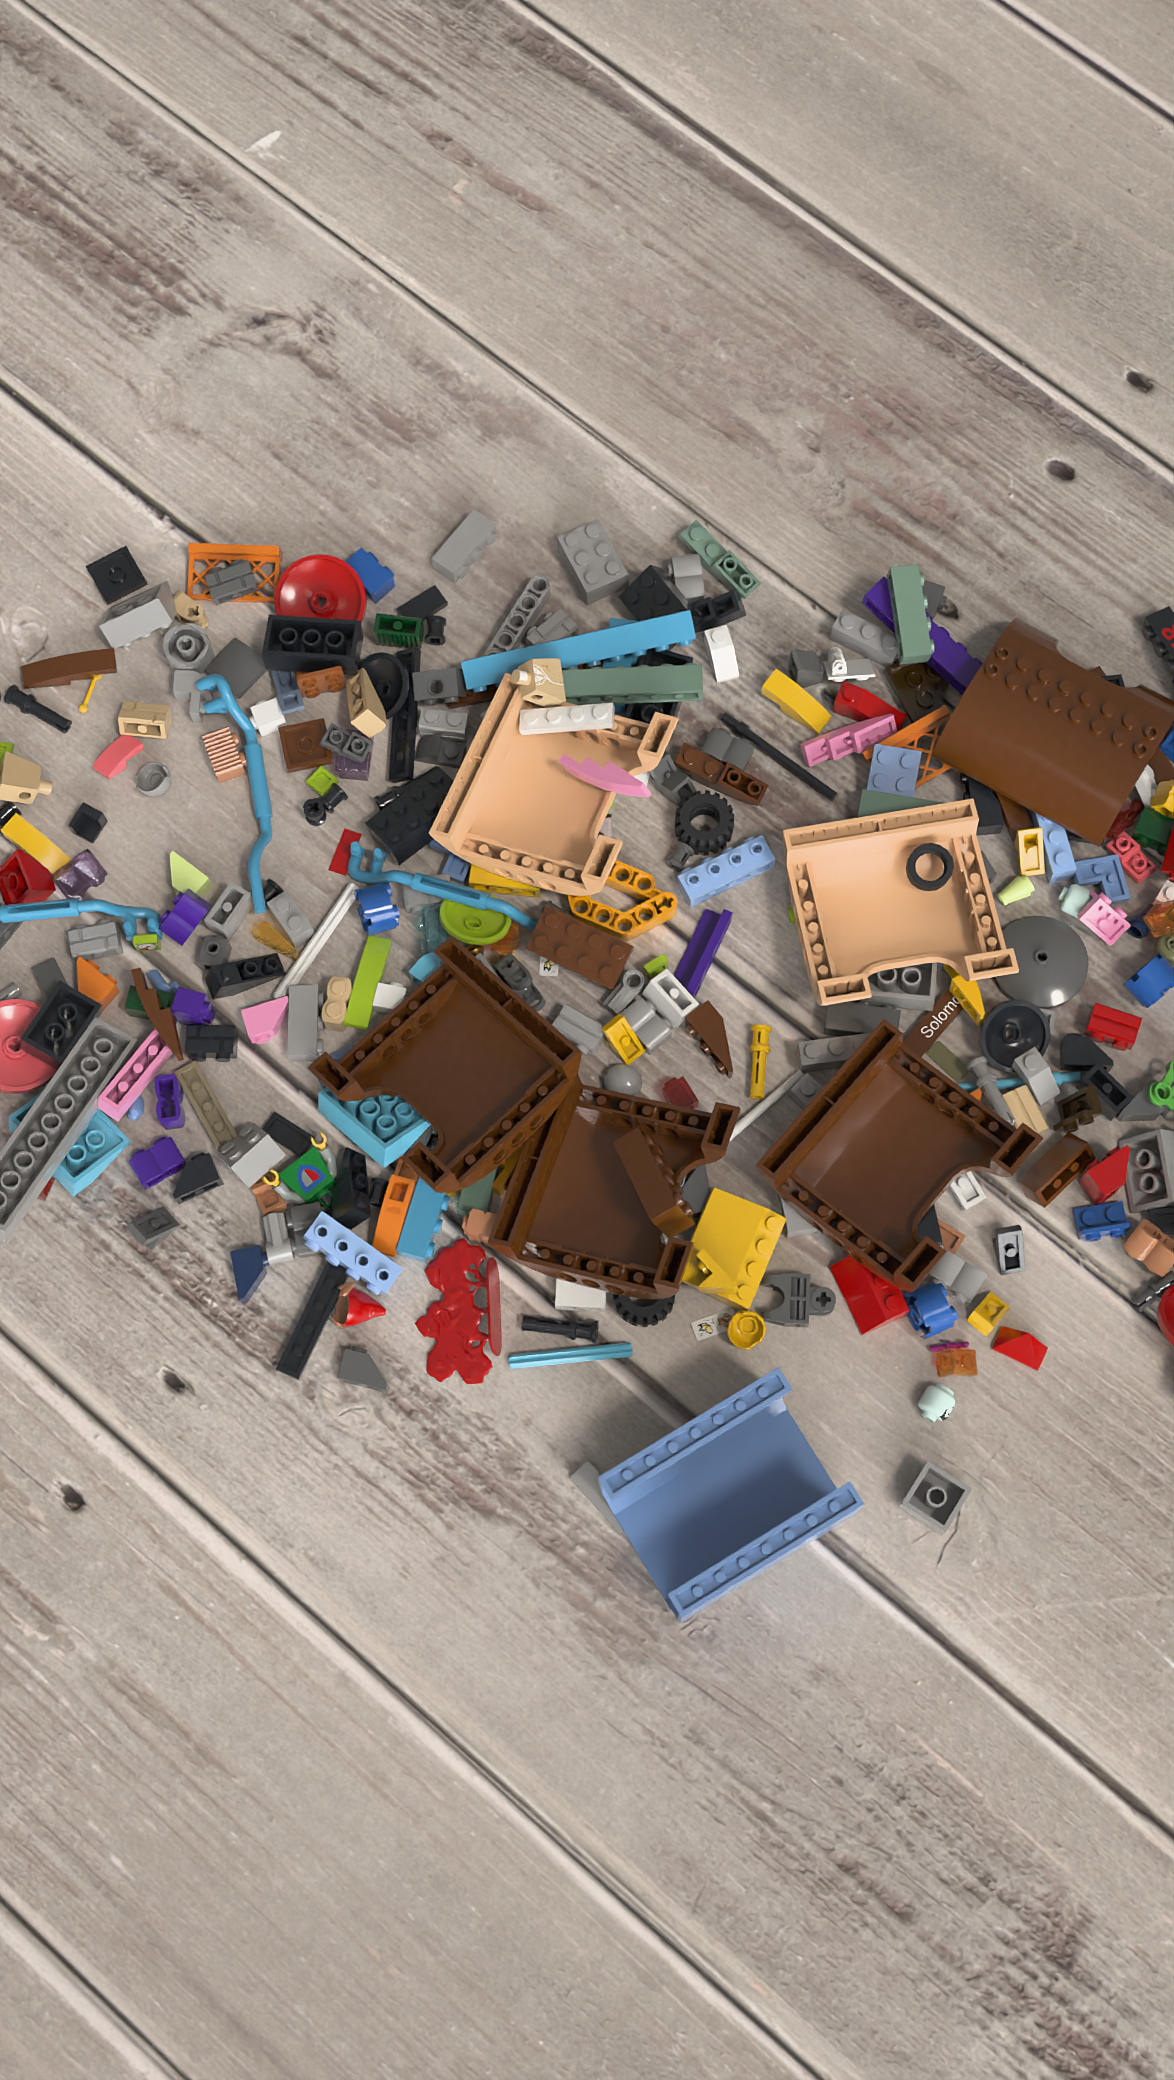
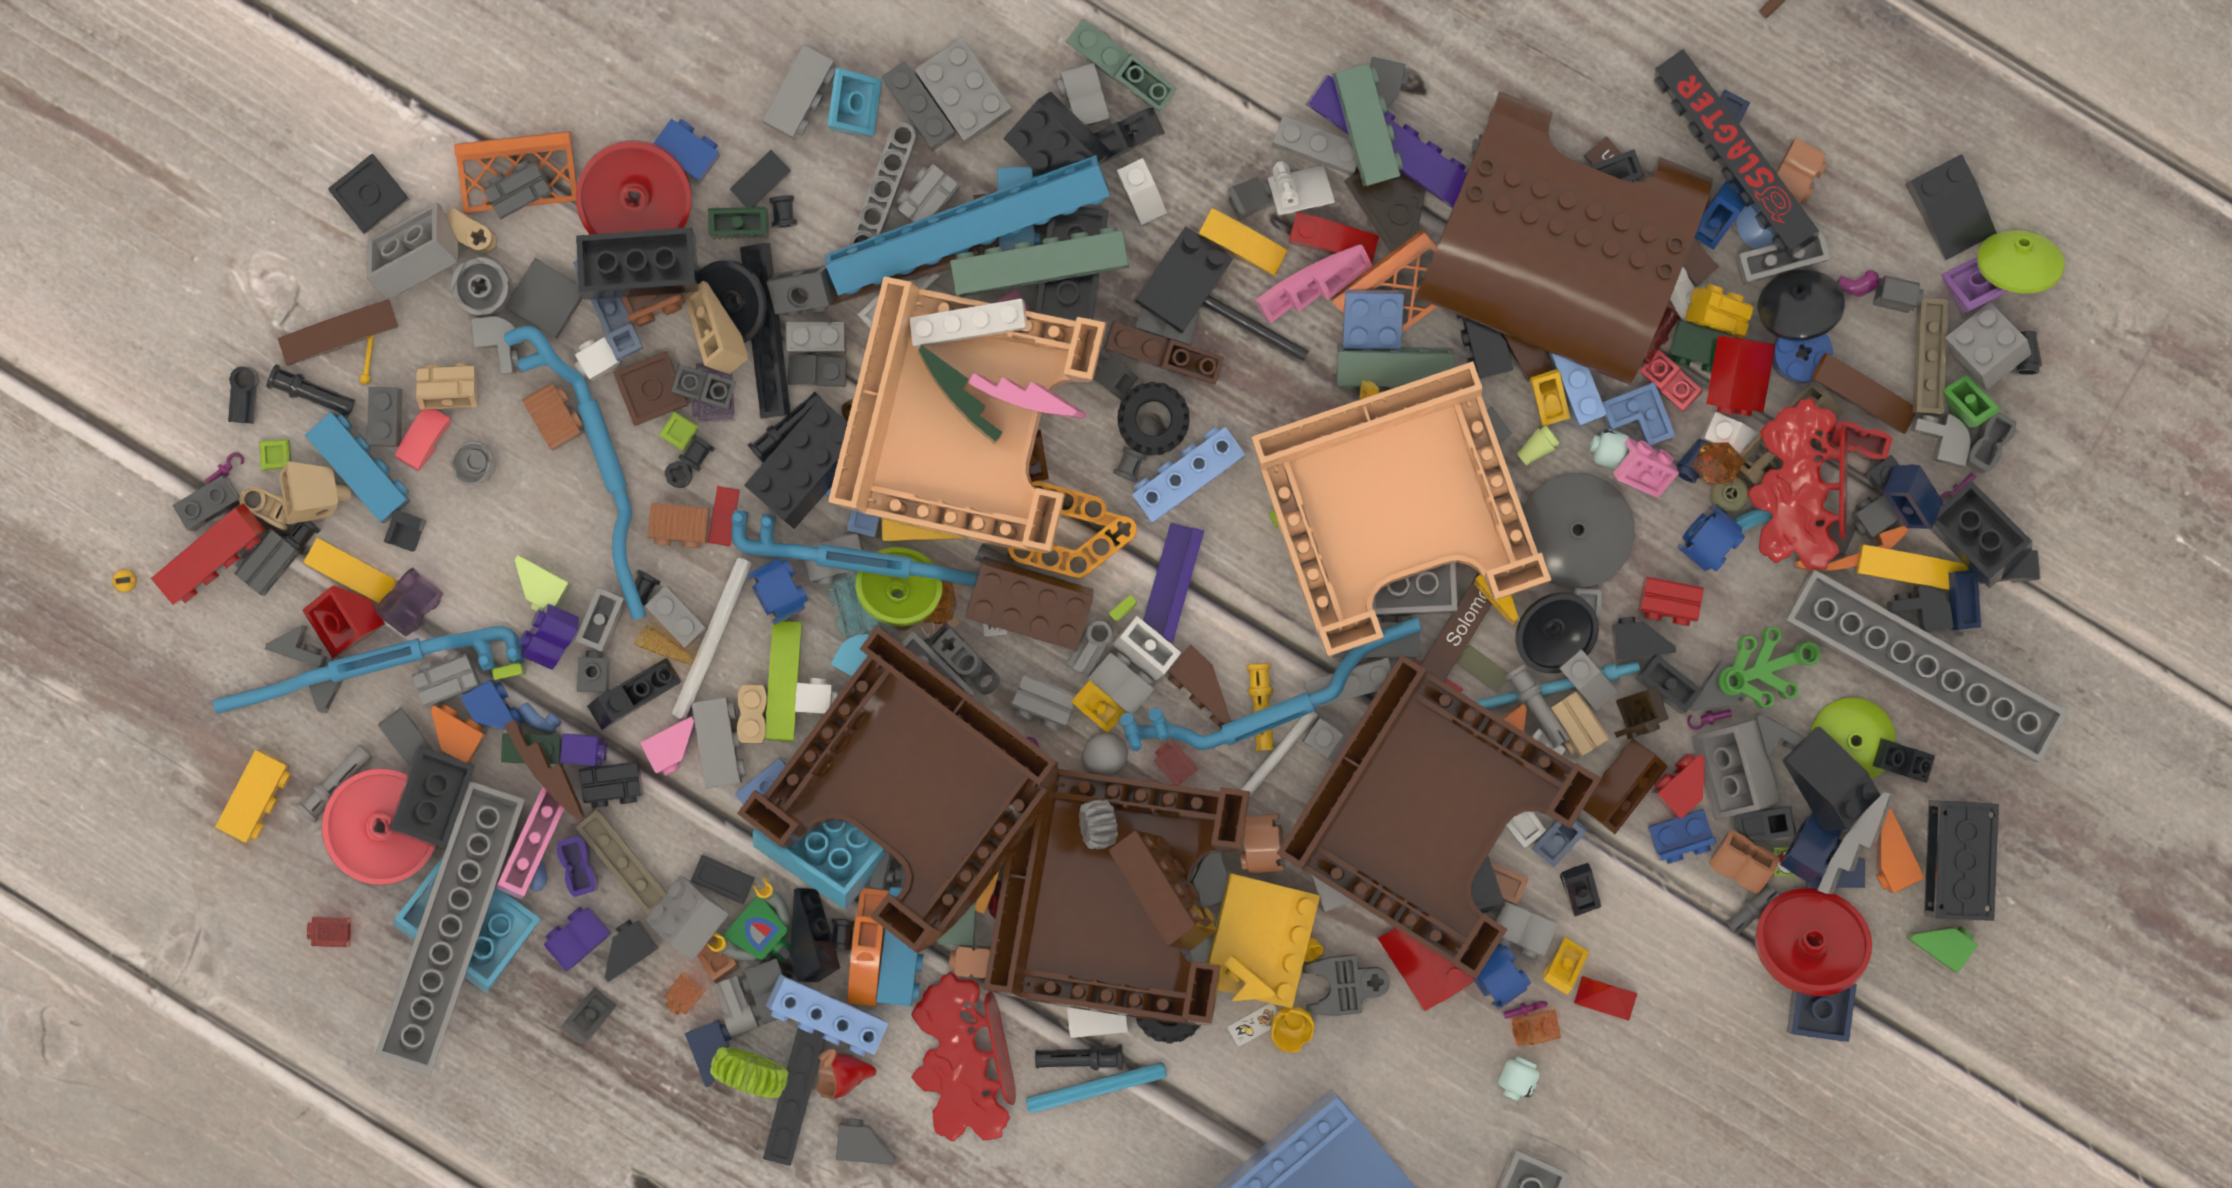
camera: 15 degrees left, 15 degrees up
tan torso [511,658,566,708] -> none
black tyre [906,843,954,891] -> none
none -> dark azure brick [305,412,410,523]
none -> dark grey brick [367,387,403,447]
none -> blue slope [460,679,523,730]
none -> nougat brick [647,503,710,549]
none -> clear orange brick [663,972,707,1015]
none -> lime gear [710,1047,789,1099]
none -> medium azure slope [827,68,882,136]
none -> dark grey brick [882,61,956,152]
none -> dark green slope [918,345,1002,444]
none -> light grey gear [1079,799,1118,849]
none -> dark azure piece [1120,617,1422,751]
none -> black slope [1134,226,1234,334]
none -> nougat brick [1241,813,1285,874]
none -> yellow hinge [1304,937,1324,962]
none -> sand blue slope [1532,820,1588,867]
none -> magenta hand [1687,710,1732,730]

